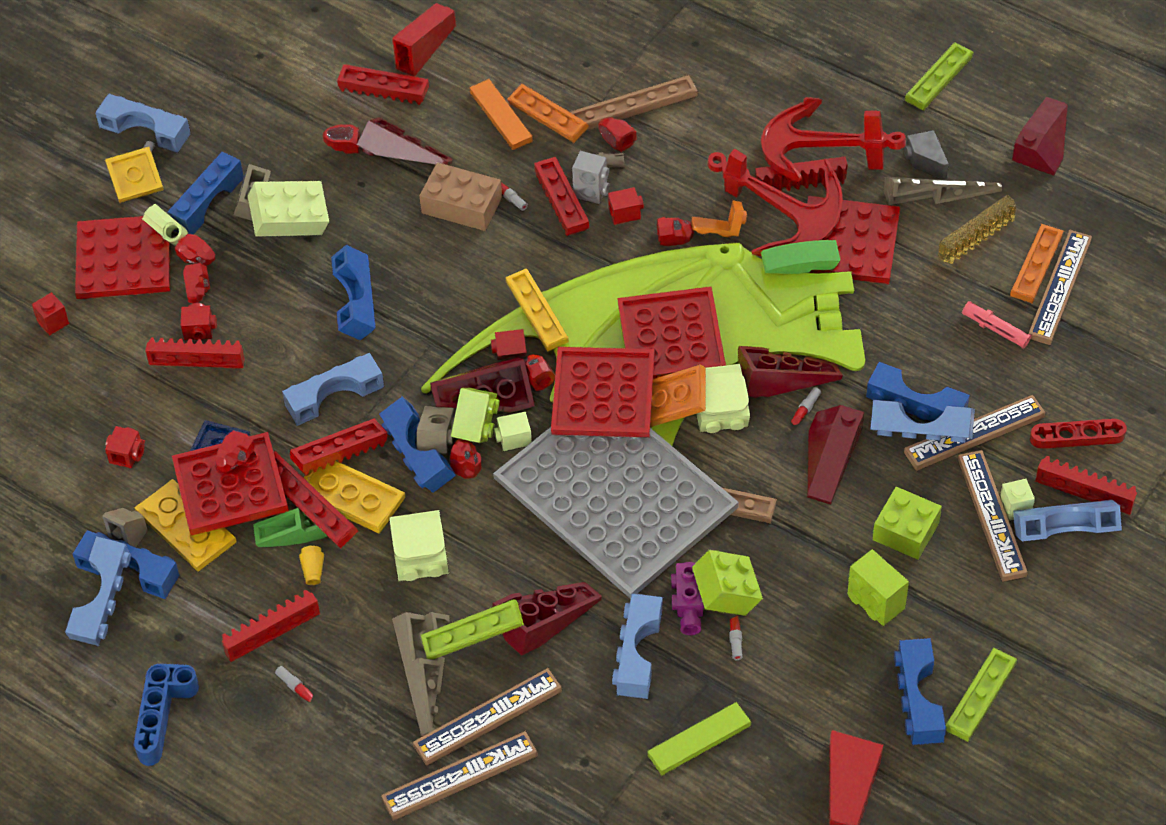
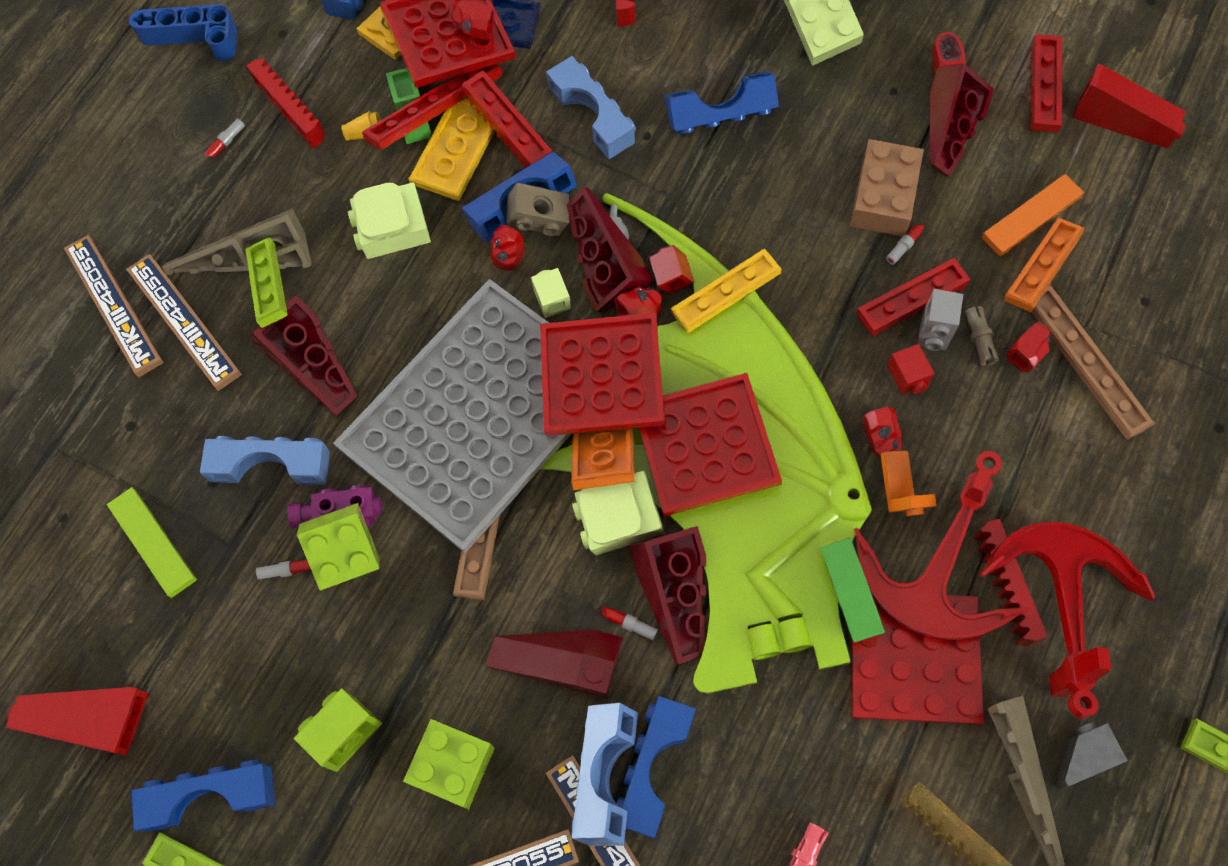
camera: 85 degrees right, 15 degrees up
lime brick [451,388,499,443] -> none

